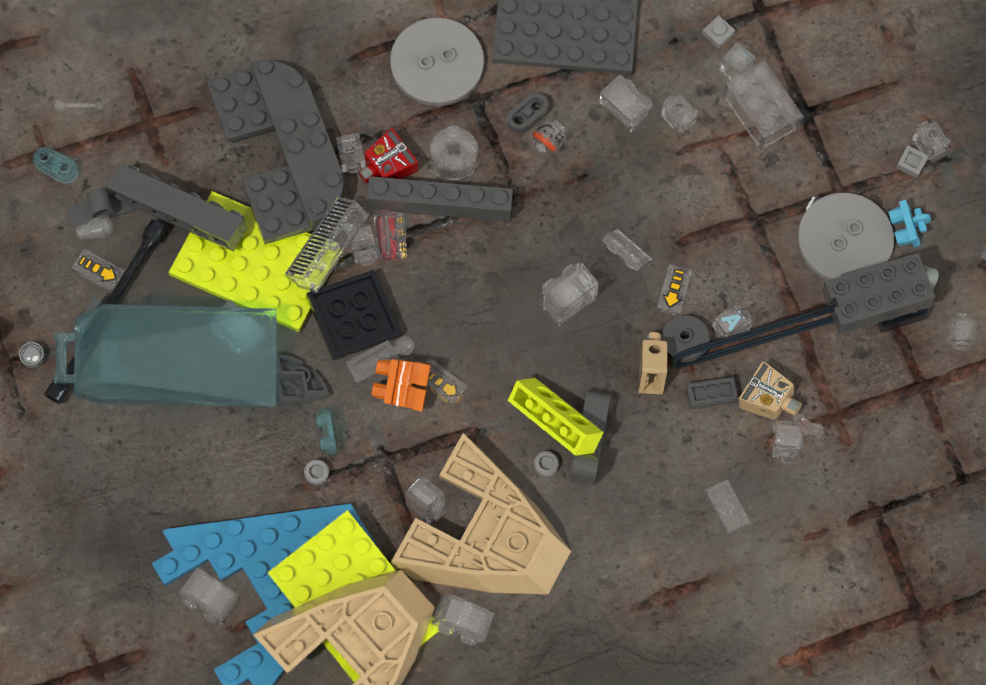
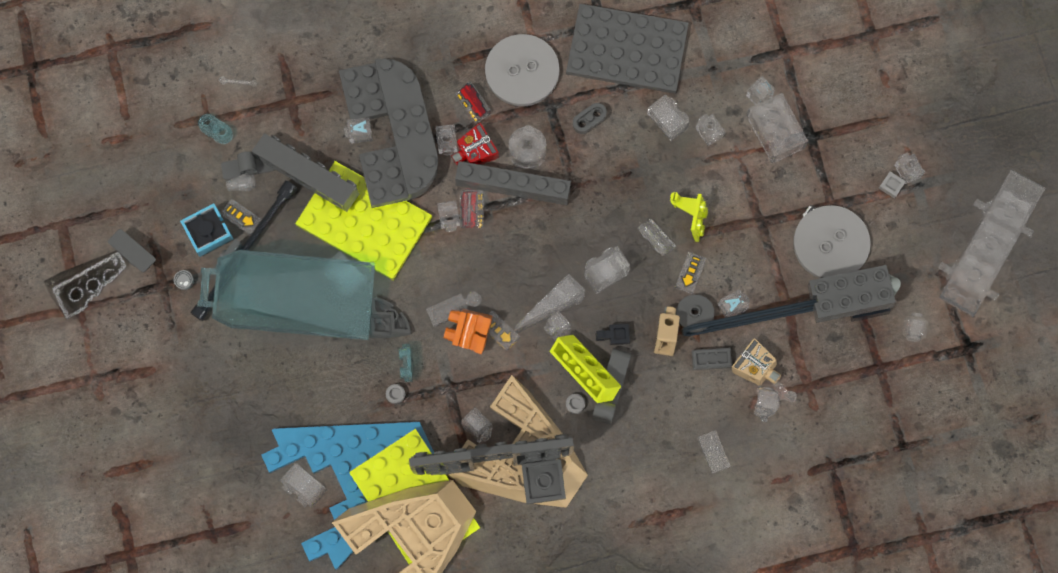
camera: 10 degrees right, 5 degrees up
clear brick [285,196,369,293] -> none
black plate [306,270,401,360] -> none
clear brick [431,593,495,645] -> none
clear head [532,119,567,154] -> none
light grey plate [702,16,736,49] -> none
medium azure hips [888,200,931,248] -> none
none -> piece [180,203,233,257]
none -> clear brick [344,117,373,144]
none -> dark grey plate [409,434,574,475]
none -> slope [455,81,491,124]
none -> clear slope [514,274,585,334]
none -> dark grey tile [521,459,566,504]
none -> clear brick [544,311,571,341]
none -> black plate [595,324,630,345]
none -> neon yellow plate [670,192,708,242]

